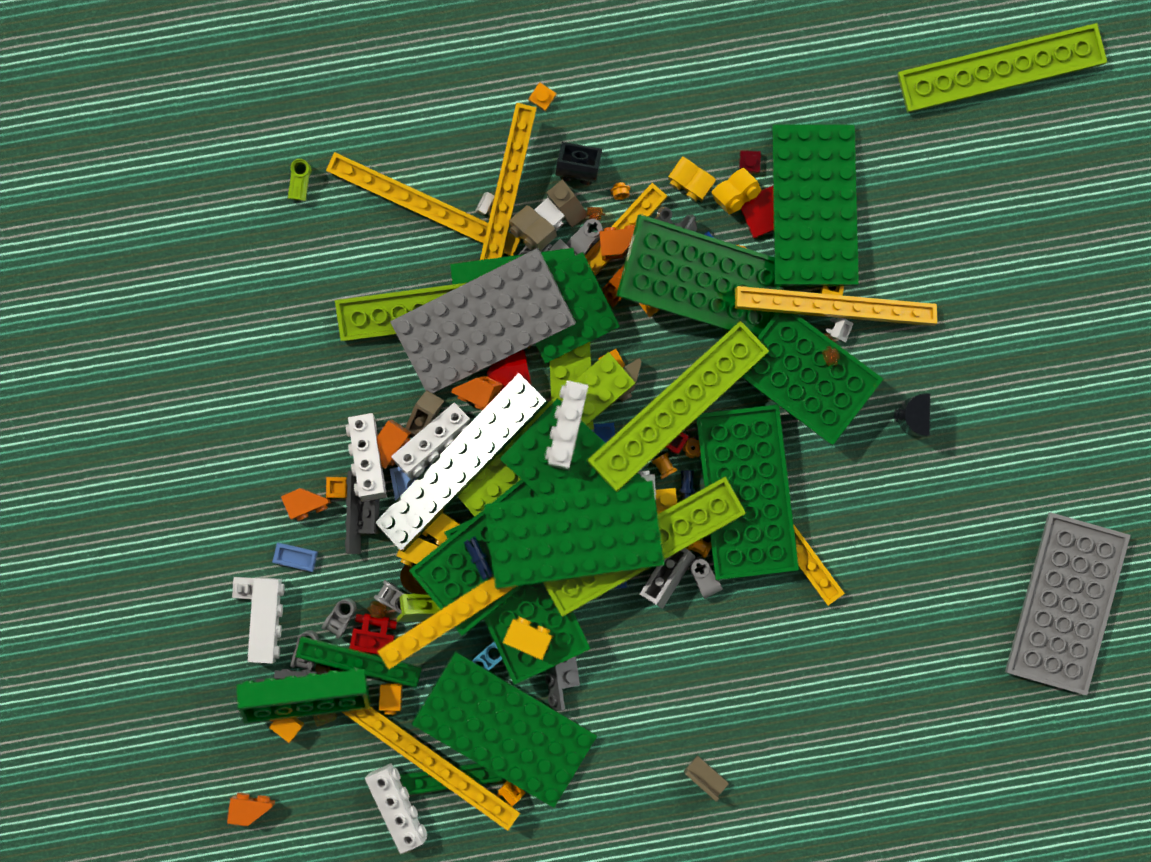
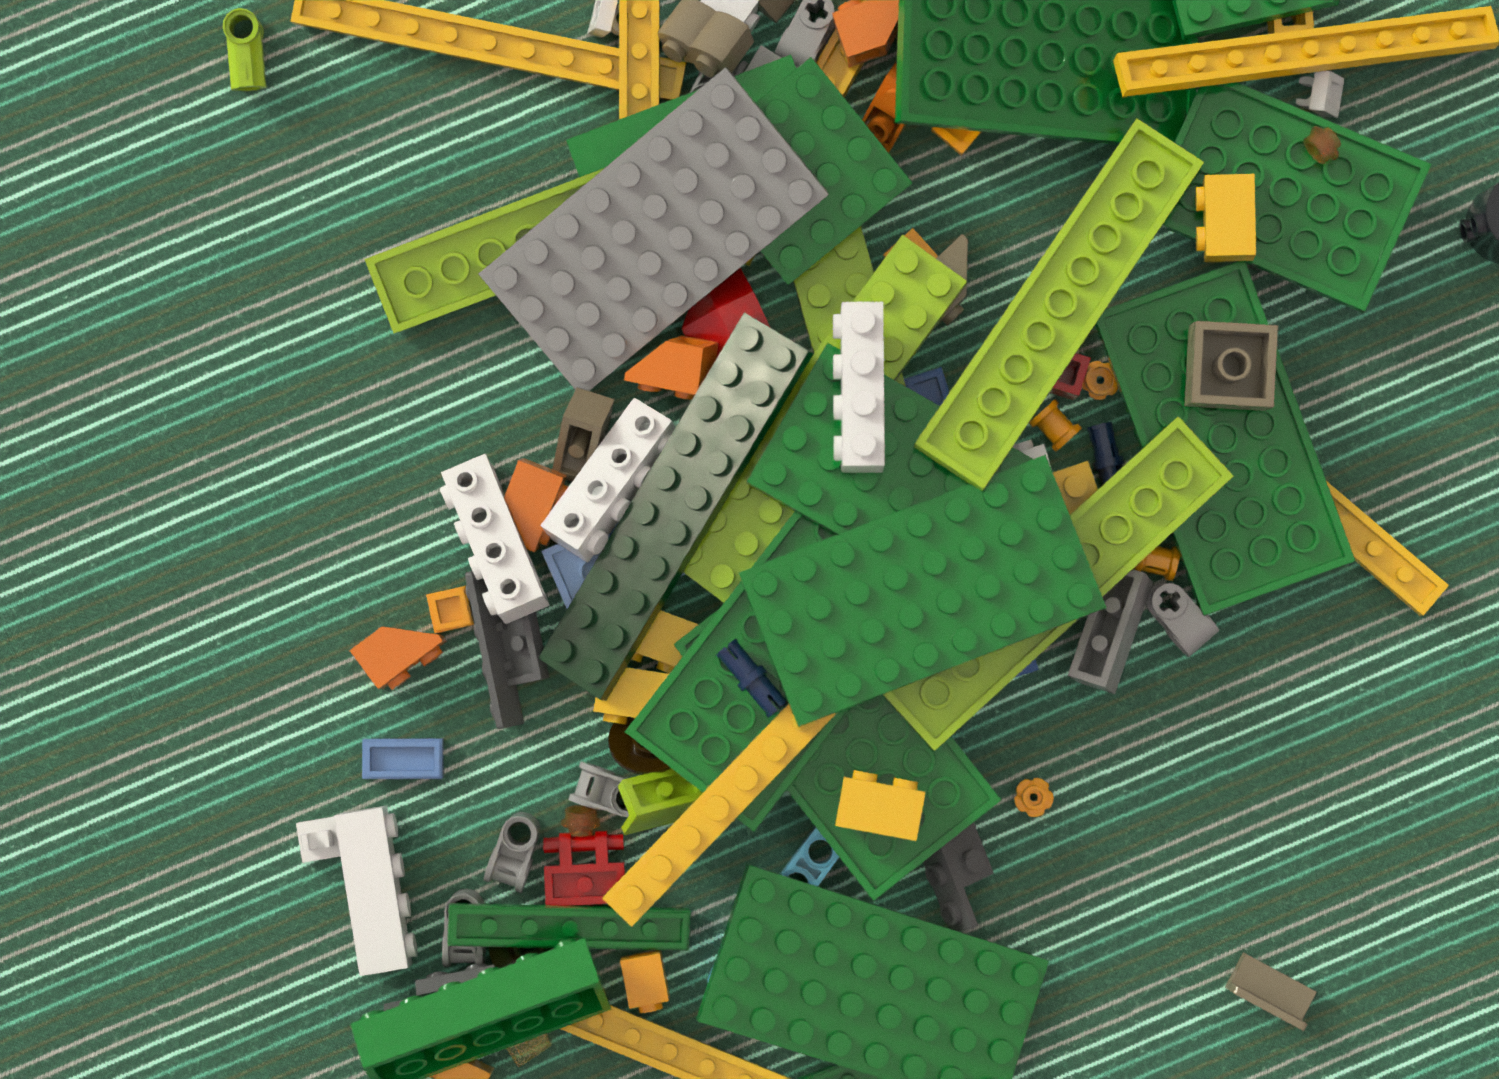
camera: 15 degrees left, 0 degrees up
none -> light orange plate [1014,778,1054,817]
none -> dark tan brick [1184,321,1278,411]
none -> yellow brick [1195,174,1256,262]

